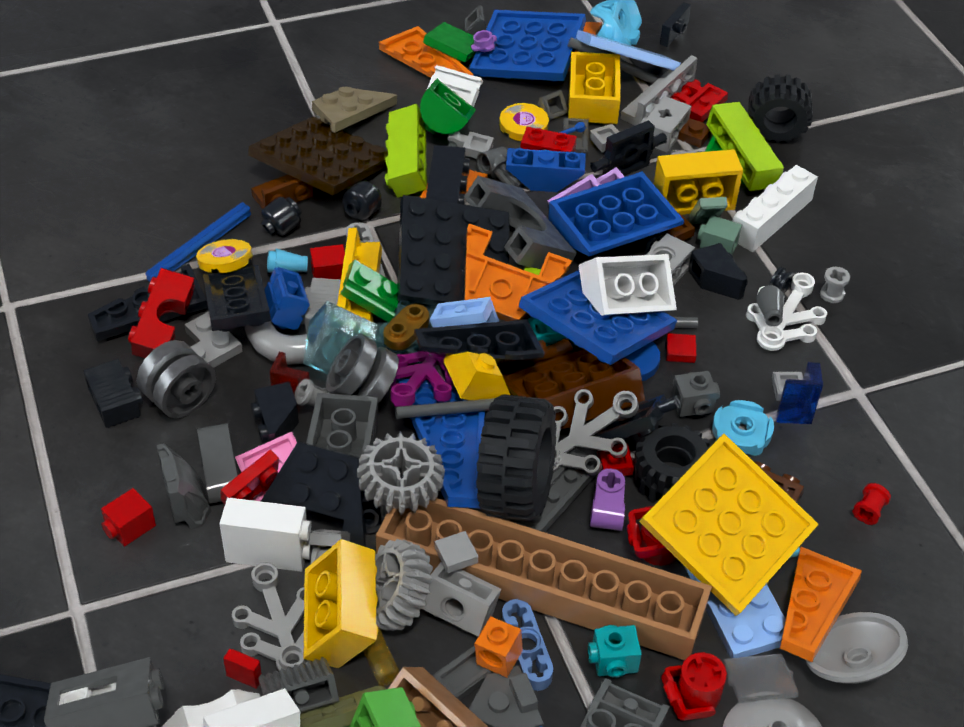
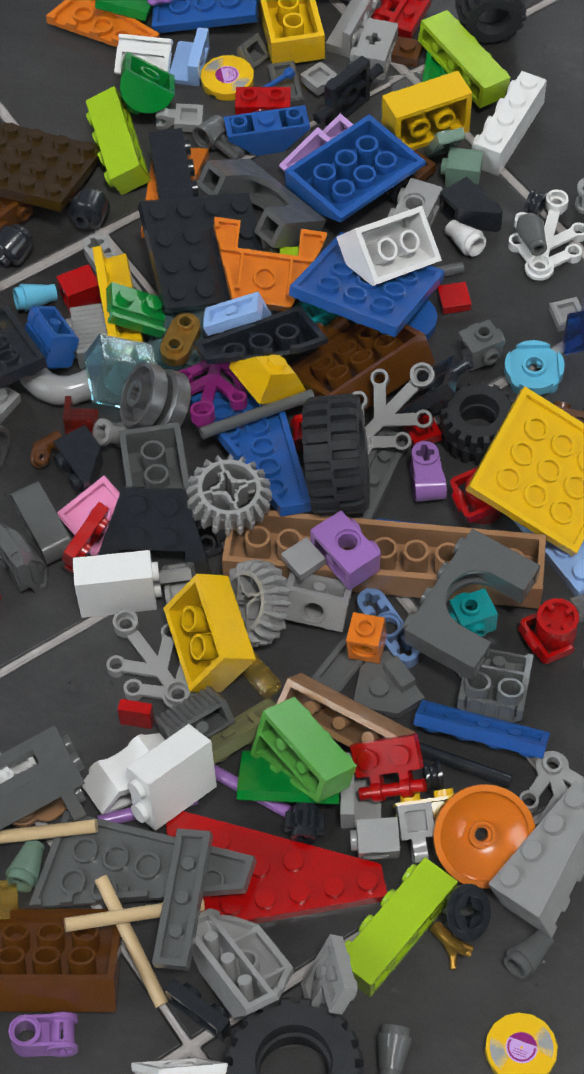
camera: 10 degrees left, 10 degrees up
dark tan wing [312,87,397,132] -> none
none -> reddish brown arm [30,430,62,468]
none -> light blue panel [169,27,210,86]
none -> medium lavender brick [310,510,381,590]
none -> dark grey arch [403,528,540,681]
none -> white cone [445,220,486,256]

